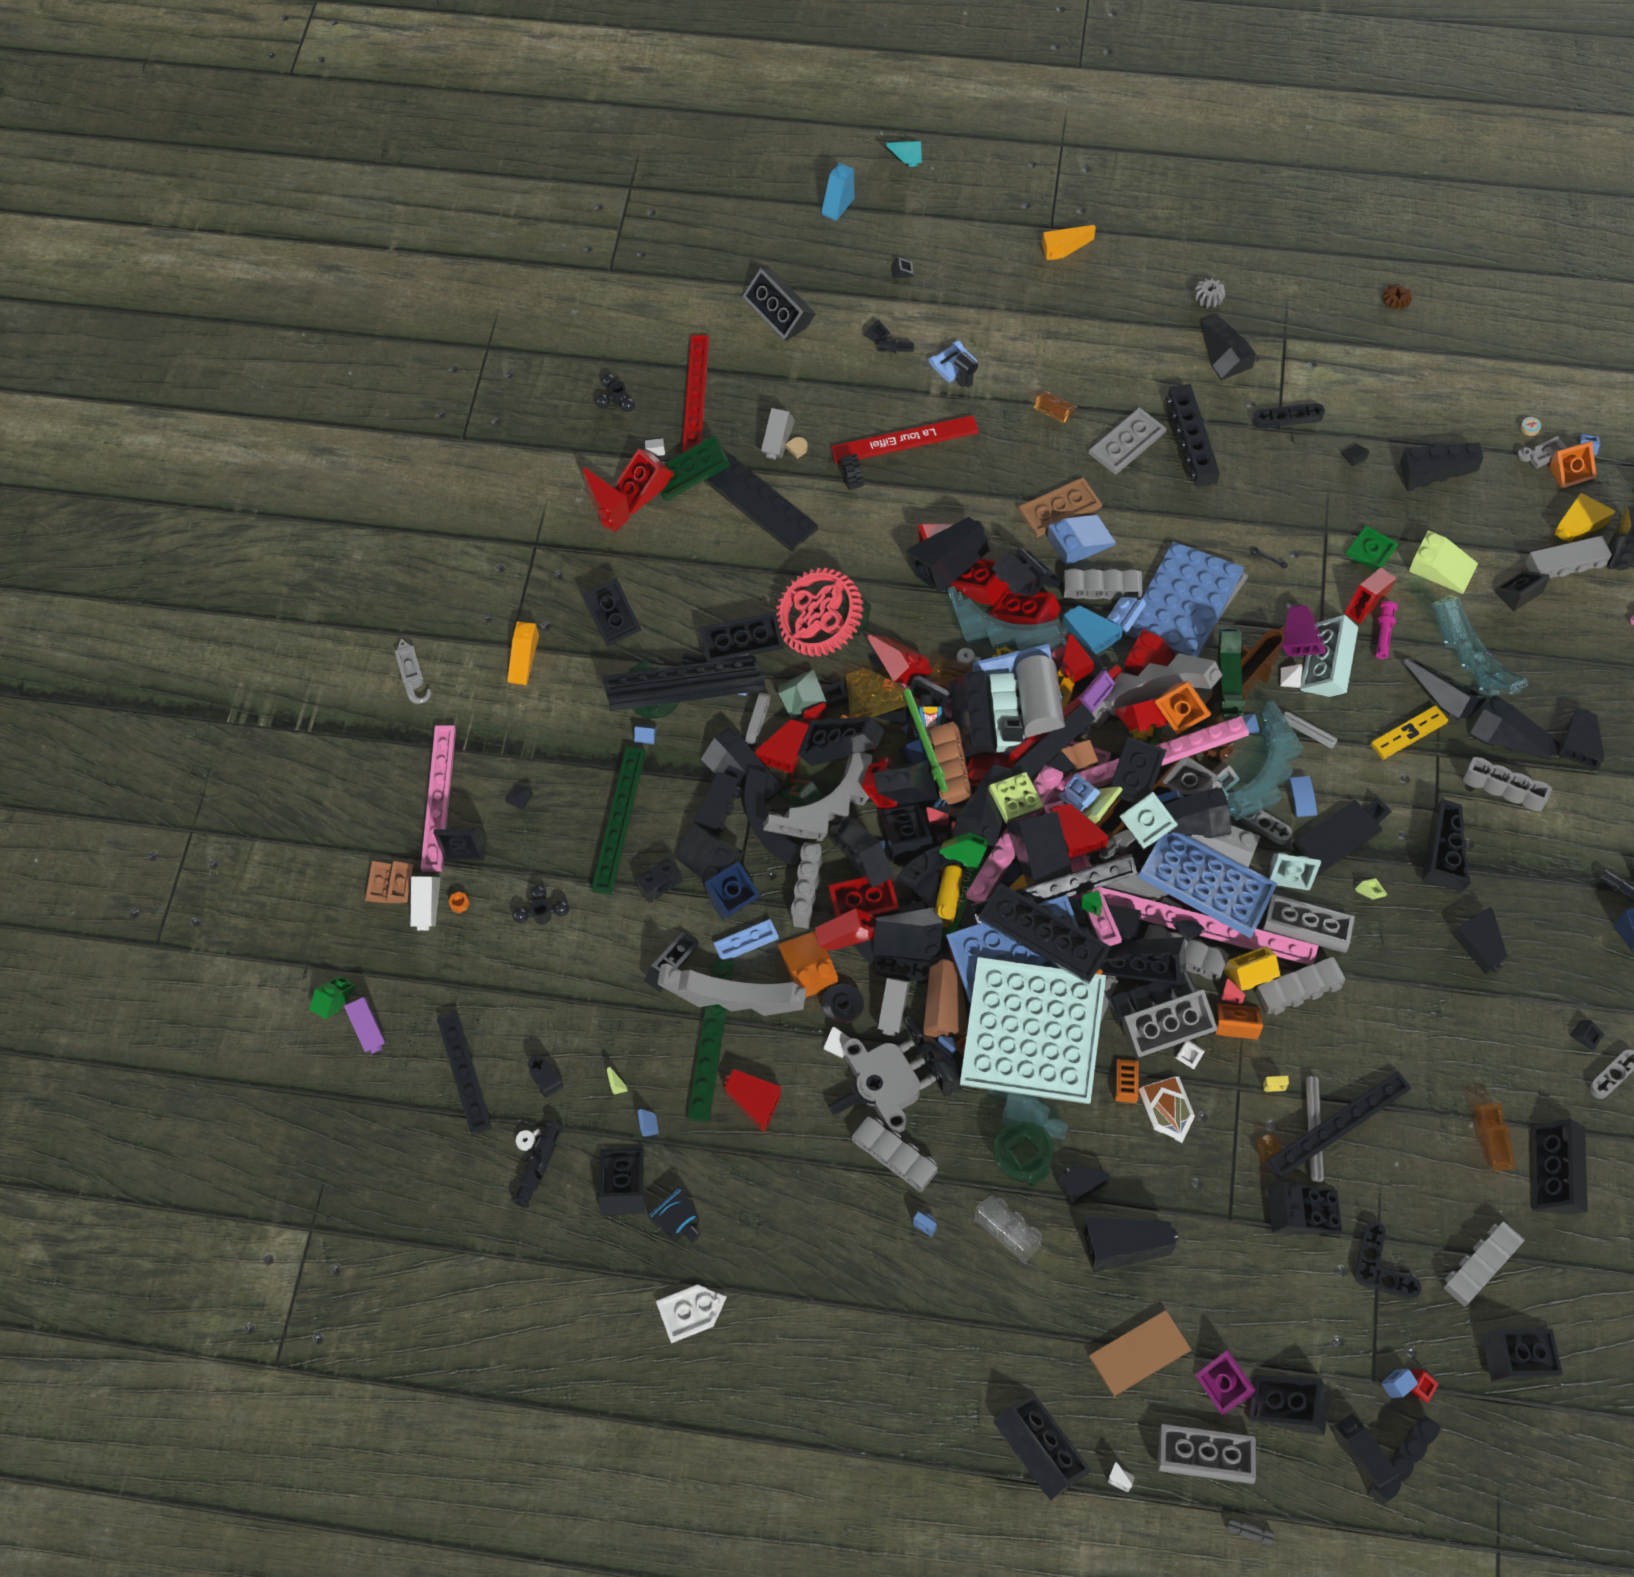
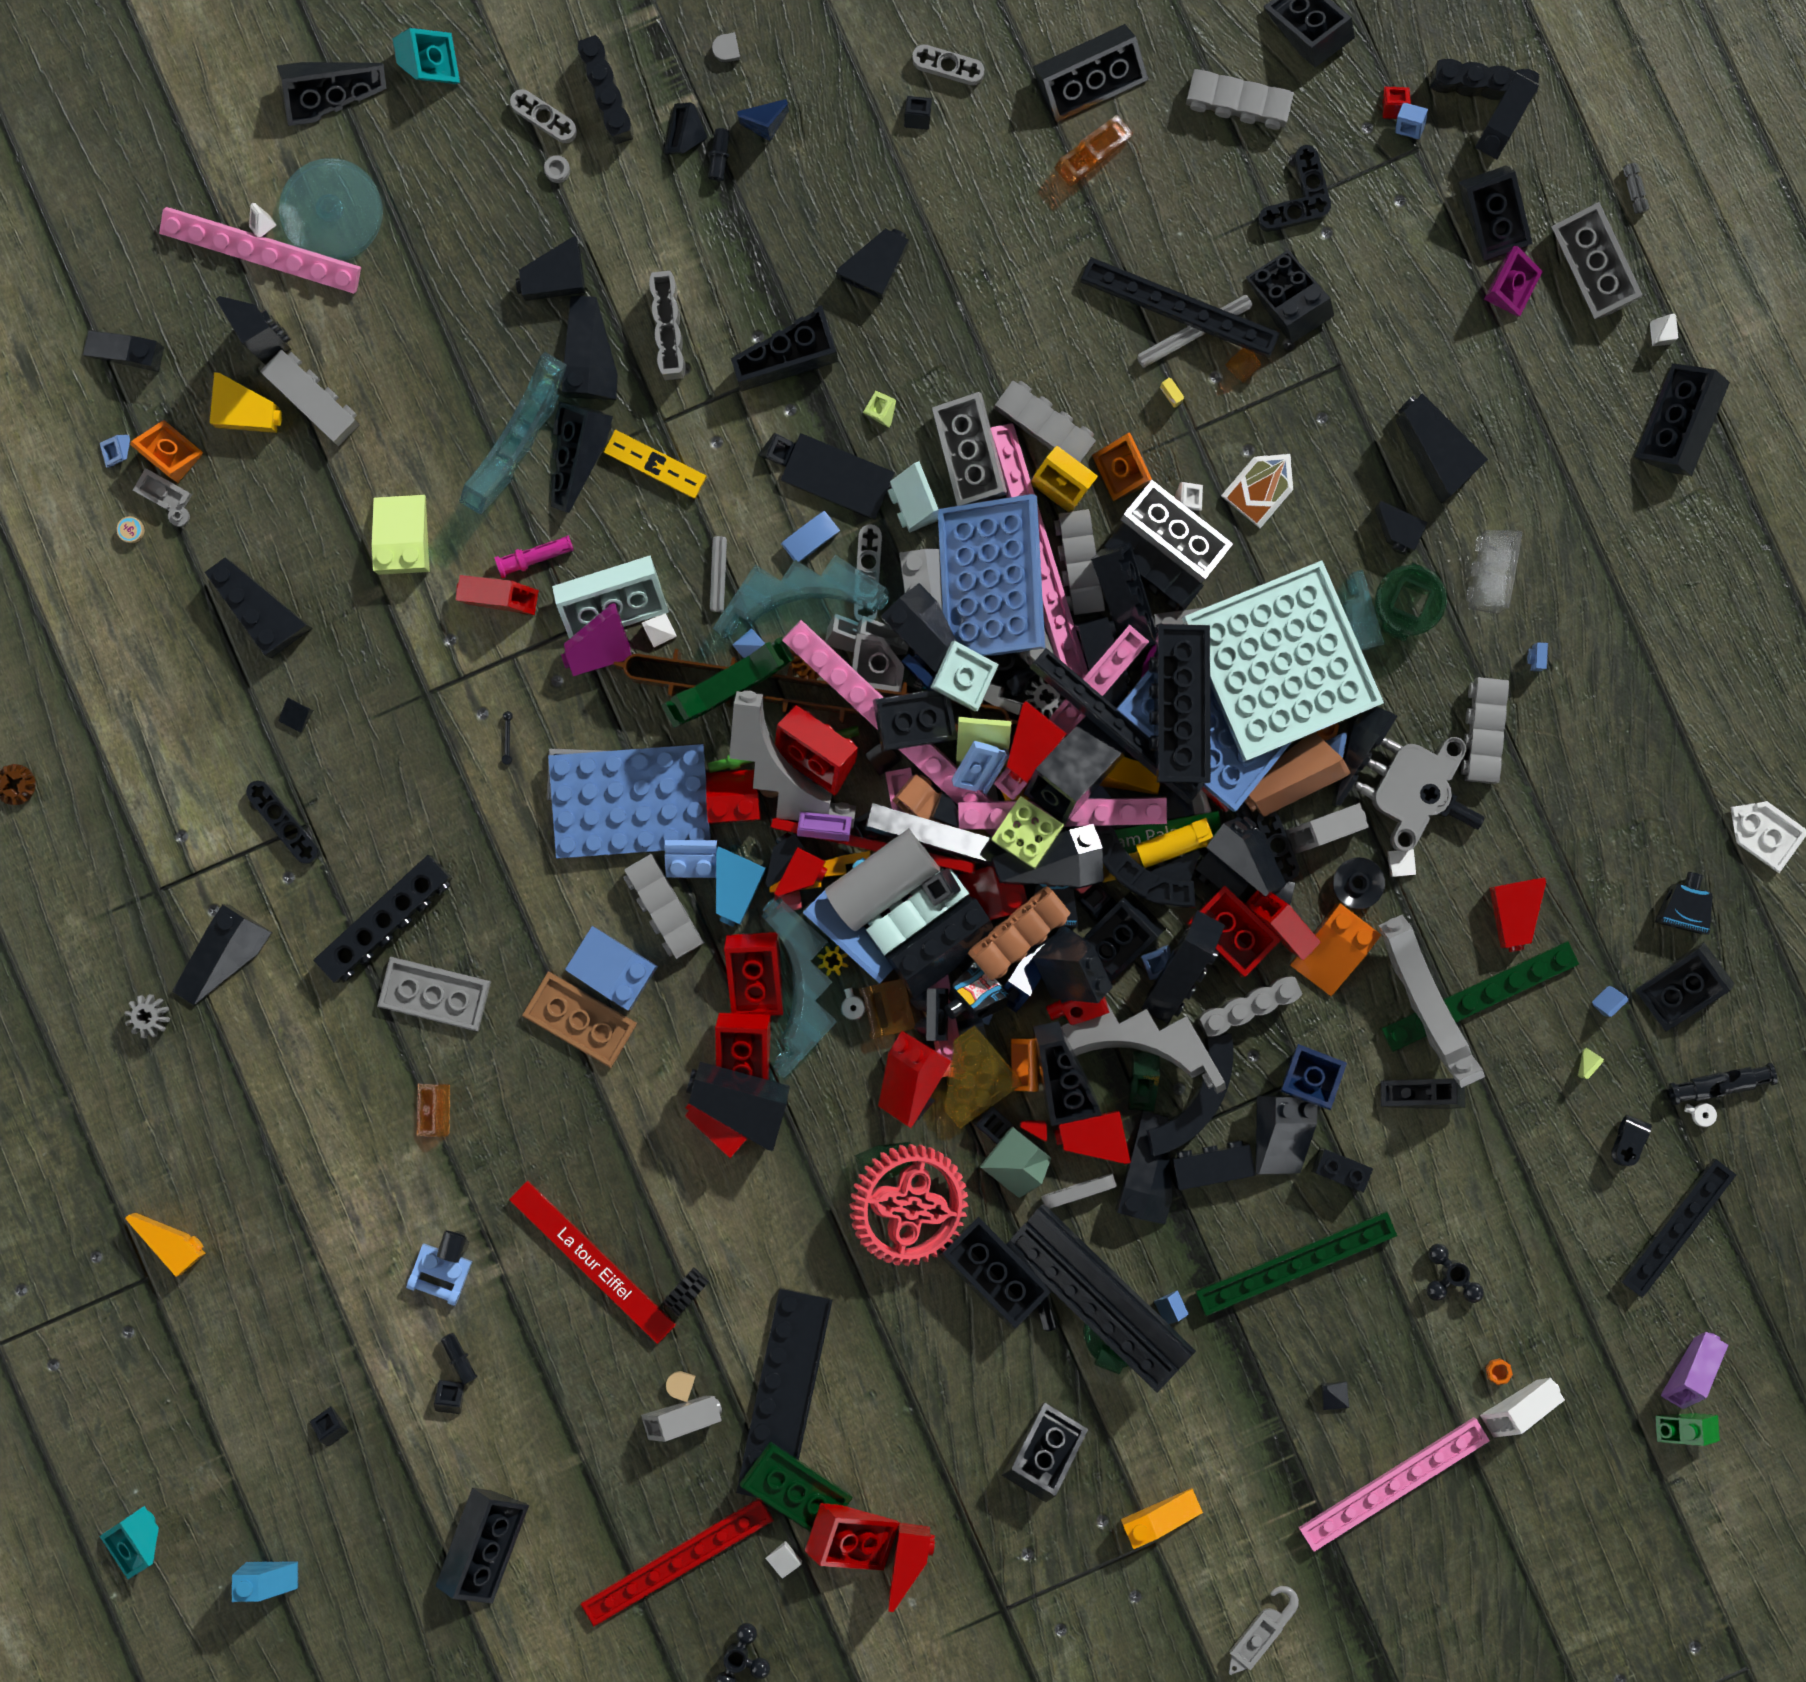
camera: 125 degrees left, 25 degrees up
nougat slope [365,861,413,903] -> none
black slope [433,827,487,860] -> none
light blue tile [713,919,779,961] -> none
bright green bar [903,689,948,793] -> none
coral slope [926,807,949,828] -> none
green slope [939,832,989,869] -> none
black piece [992,547,1063,597] -> none
green slope [1081,890,1103,917] -> none
medium nougat tile [1089,1310,1191,1397] -> none
orange slope [1115,1059,1139,1103] -> none
orange slope [1155,681,1211,734] -> none
black tile [1174,920,1205,942] -> none
coral slope [1221,979,1245,1006] -> none
green tile [1345,525,1399,572] -> none
black slope [1494,571,1550,611] -> none

